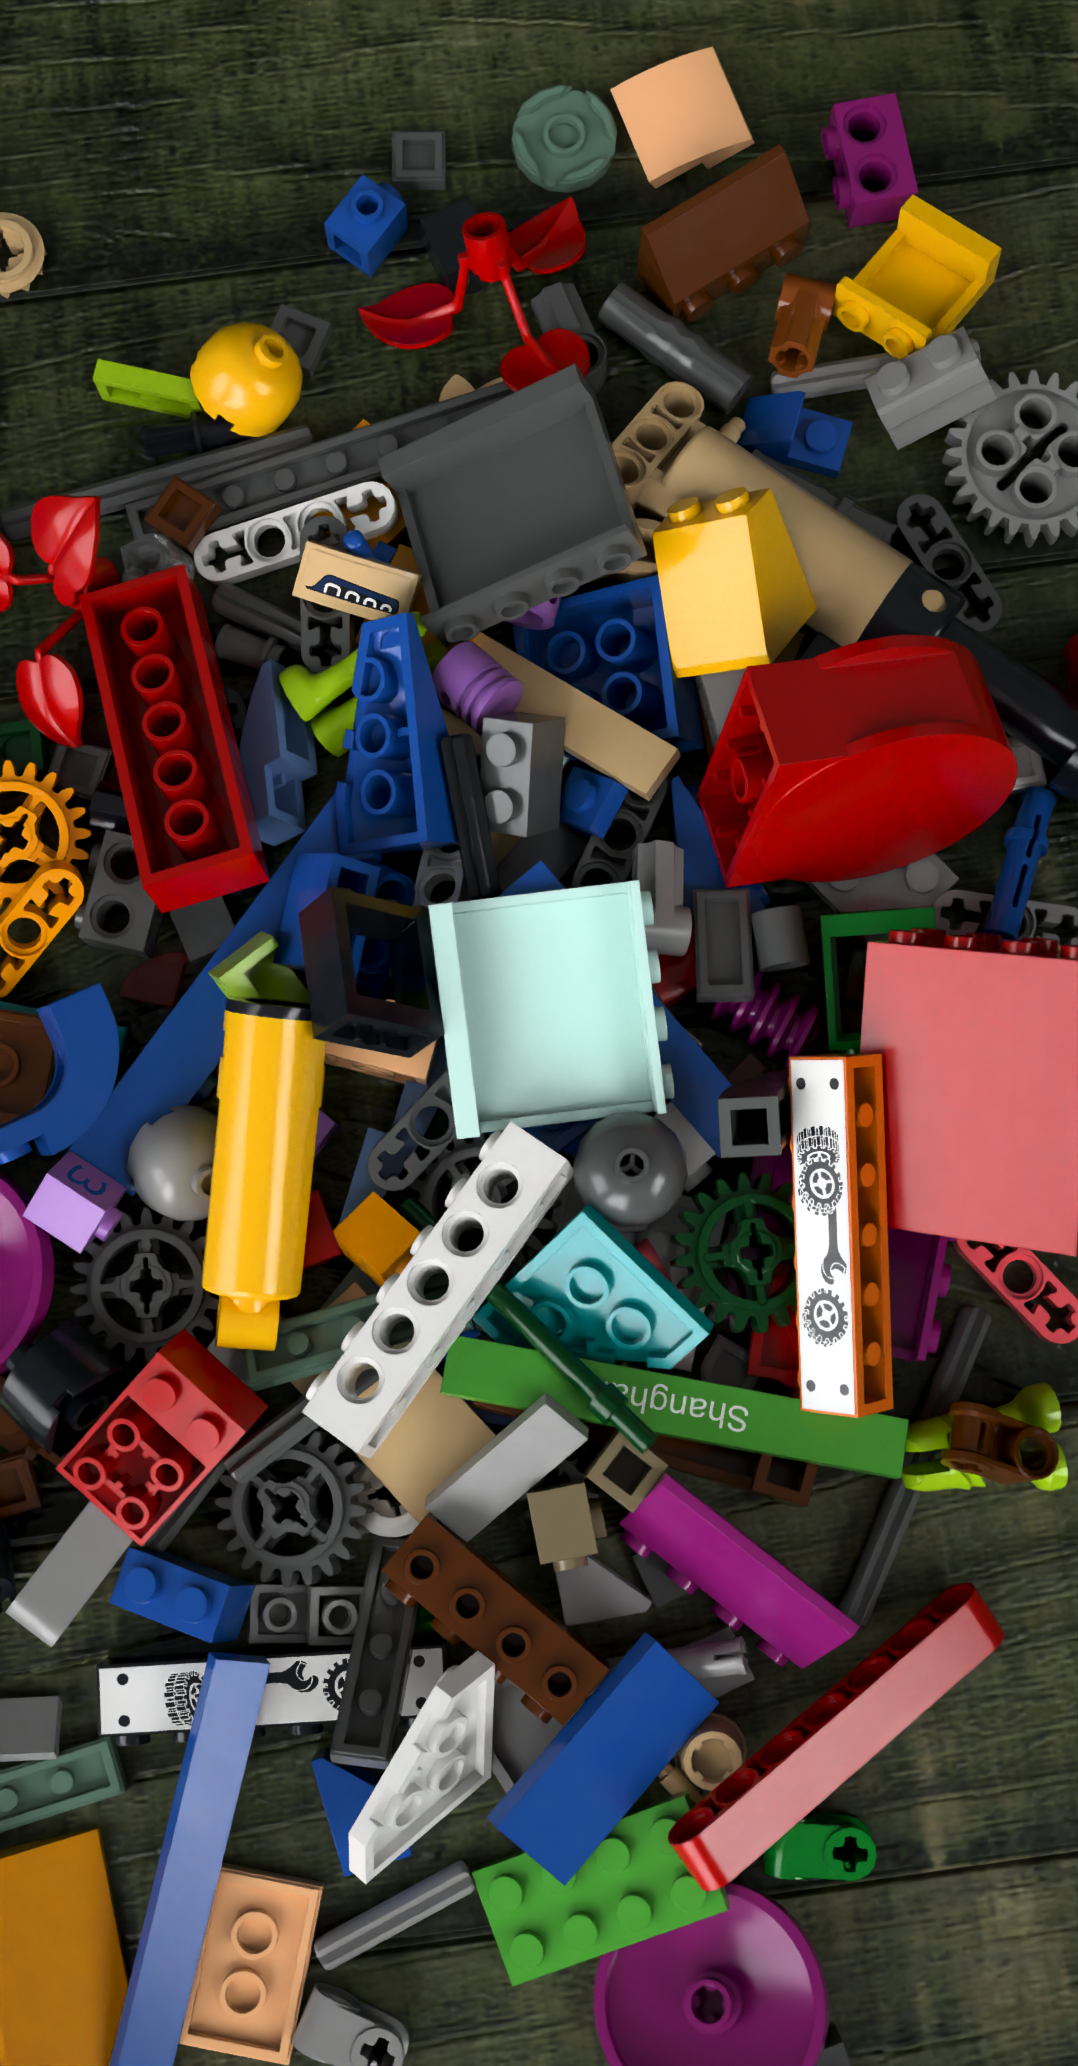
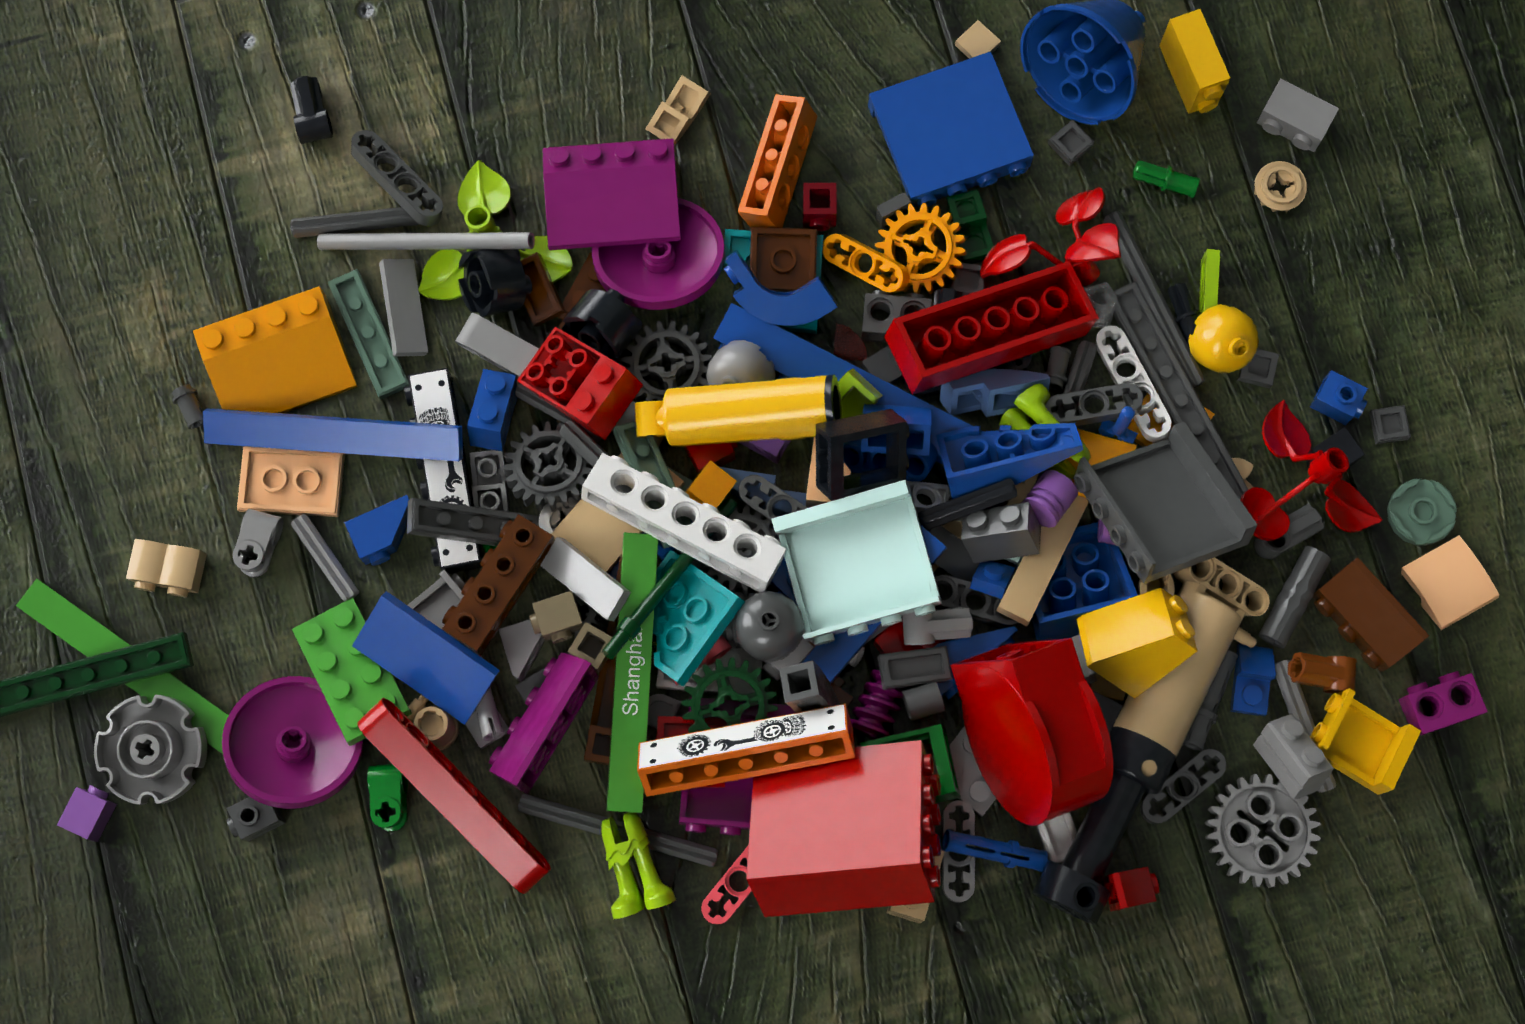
camera: 85 degrees right, 5 degrees down
brick [22,1151,127,1254] -> none
reddish brown tile [144,475,223,554] -> none
tan slope [292,540,422,620] -> none
white plate [349,1651,495,1884] -> none
reddish brown piece [940,1401,1059,1485] -> none

